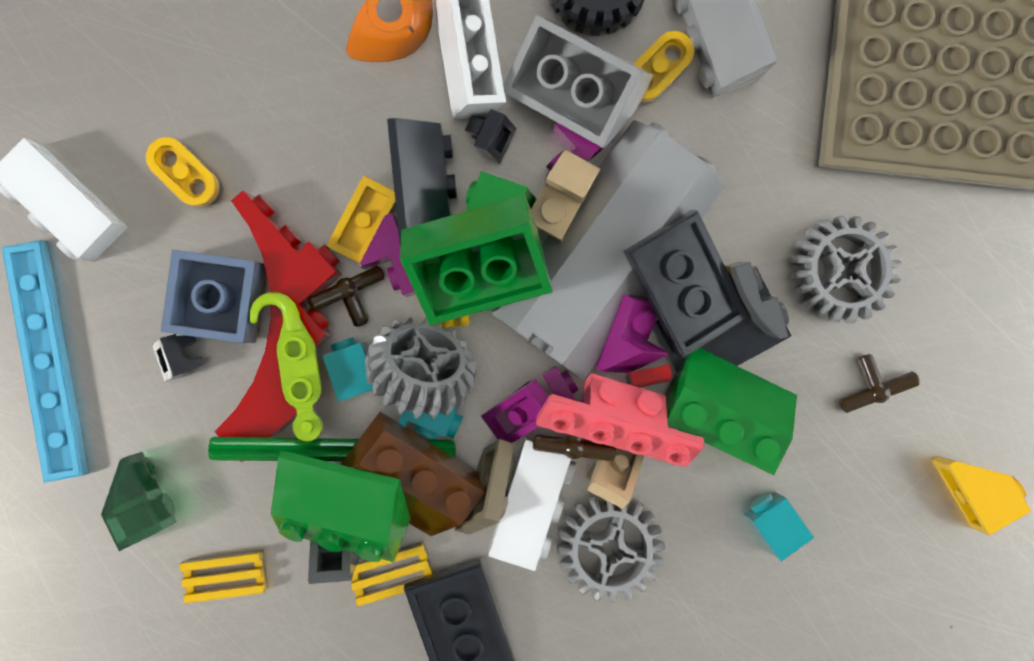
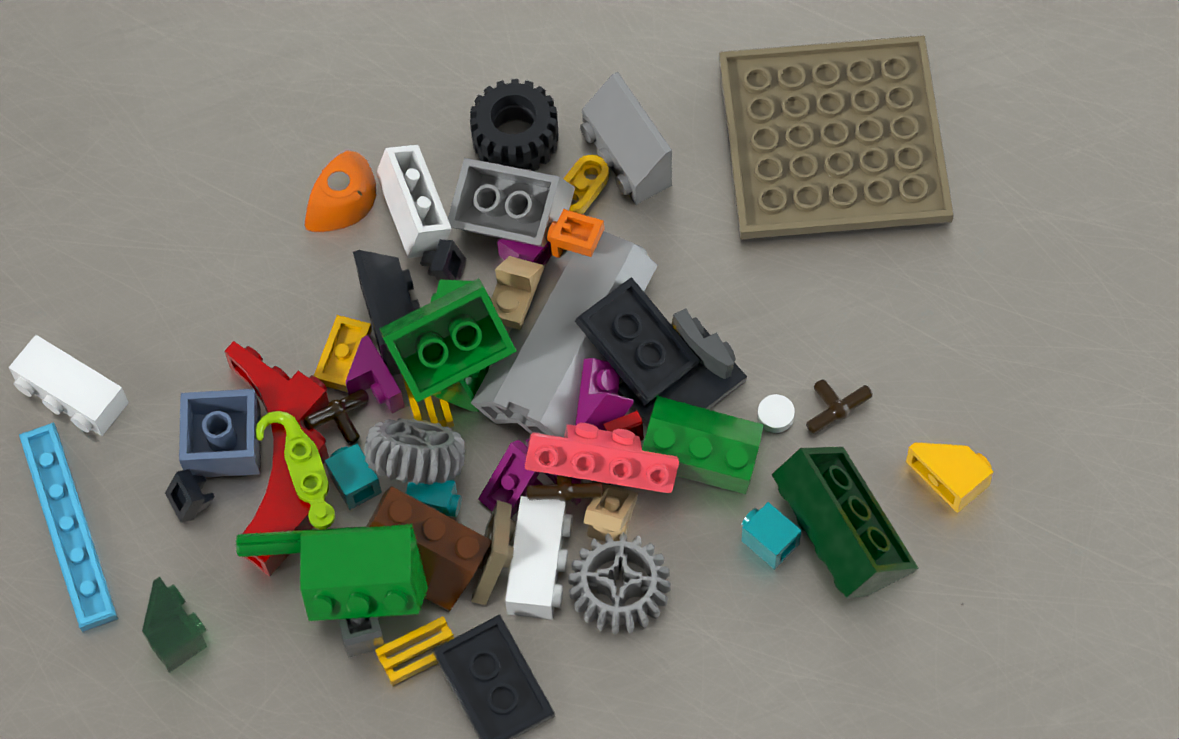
camera: 10 degrees left, 25 degrees down
yellow plate [146,137,220,207] -> none
yellow tile [179,550,267,604] -> none
light grey gear [789,215,902,323] -> none
none -> orange bracket [547,209,605,258]
none -> white tile [758,394,795,433]
none -> dark green slope [771,447,919,598]

